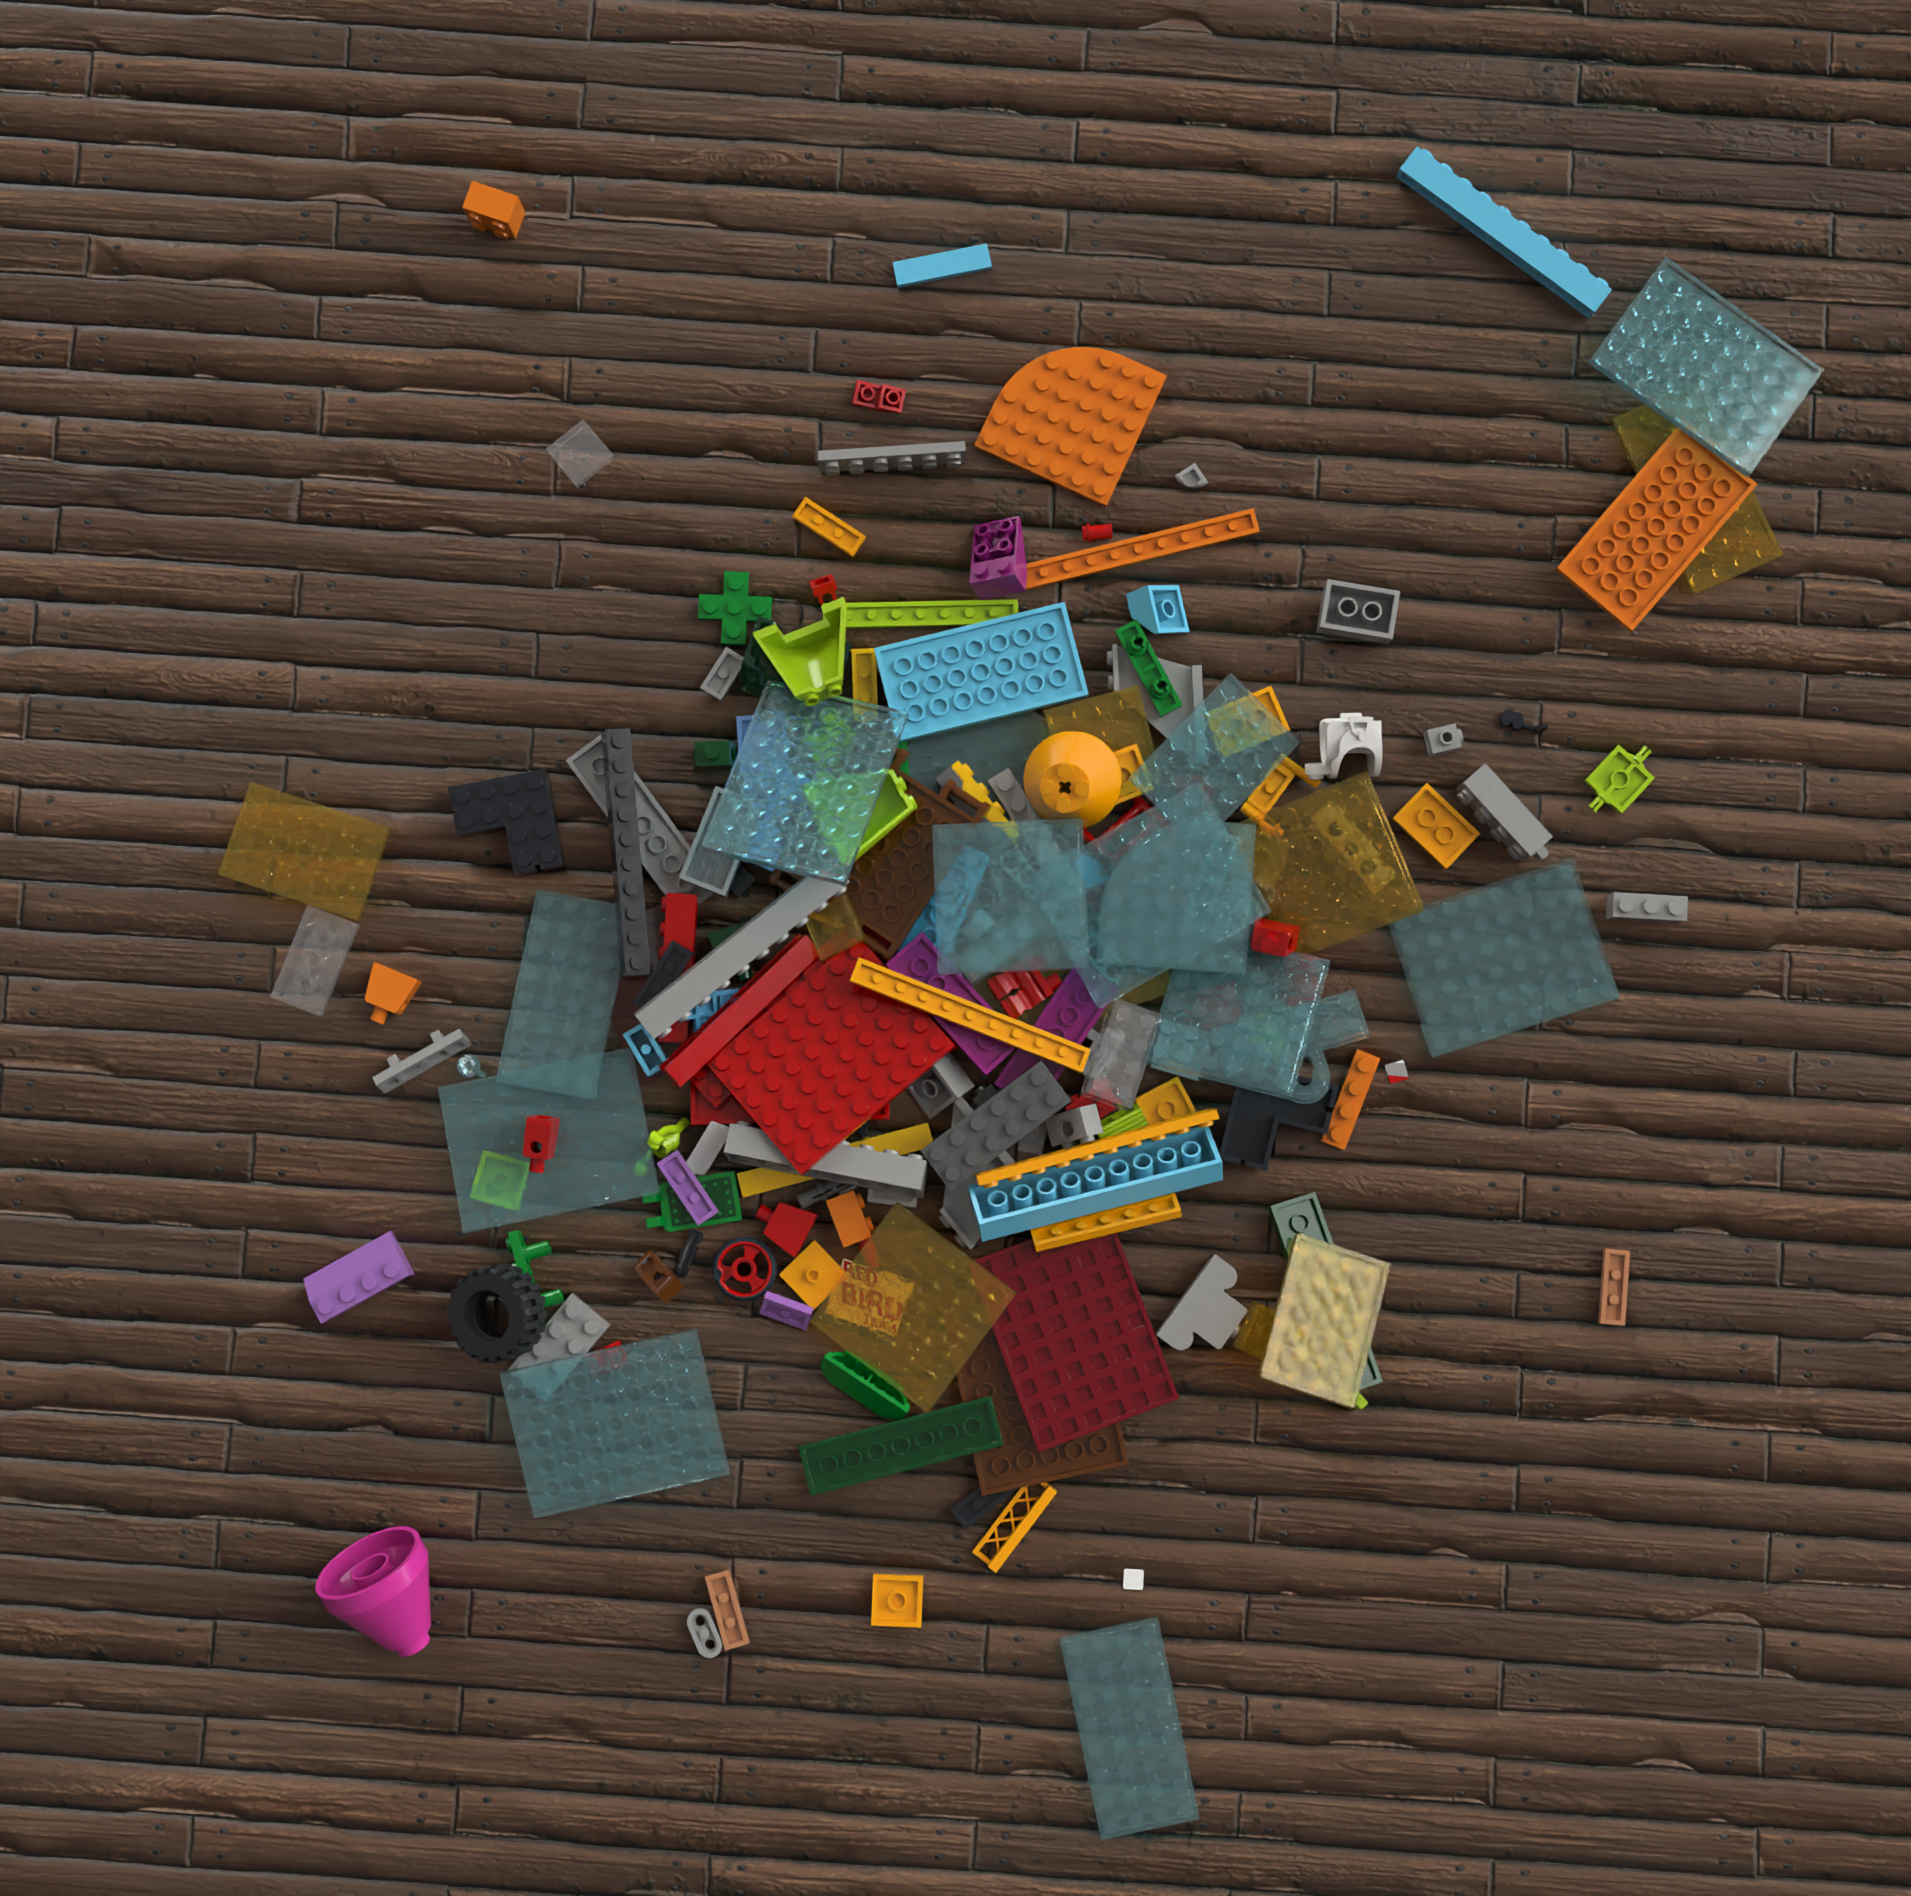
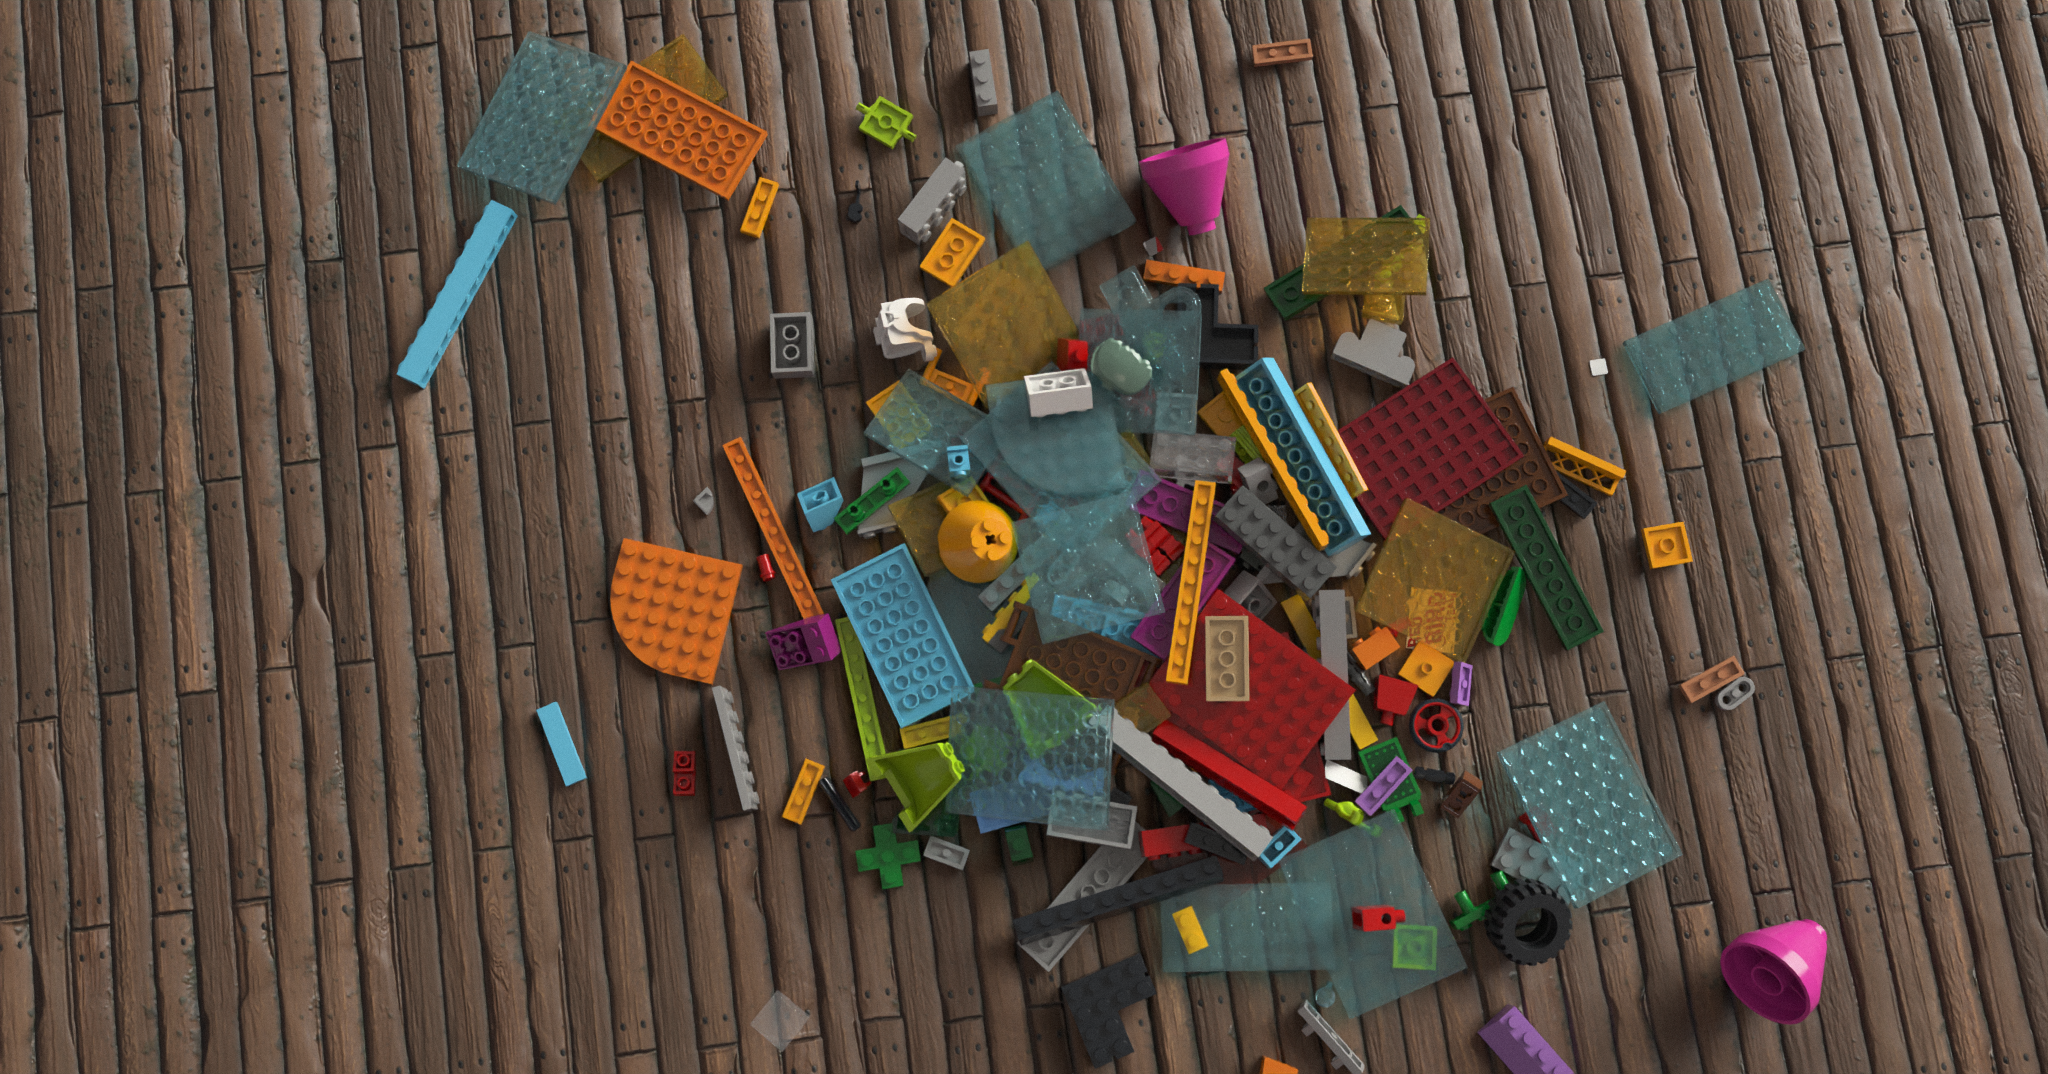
camera: 100 degrees left, 5 degrees down
light grey brick [1423,723,1463,757] -> none
none -> light orange tile [740,177,779,239]
none -> black axle [818,777,861,832]
none -> medium azure brick [947,445,970,479]
none -> white slope [1024,368,1093,417]
none -> sand green animal [1090,338,1152,396]
none -> dark pink cone [1139,138,1230,235]
none -> yellow plate [1172,905,1209,954]
none -> tan plate [1205,616,1249,701]

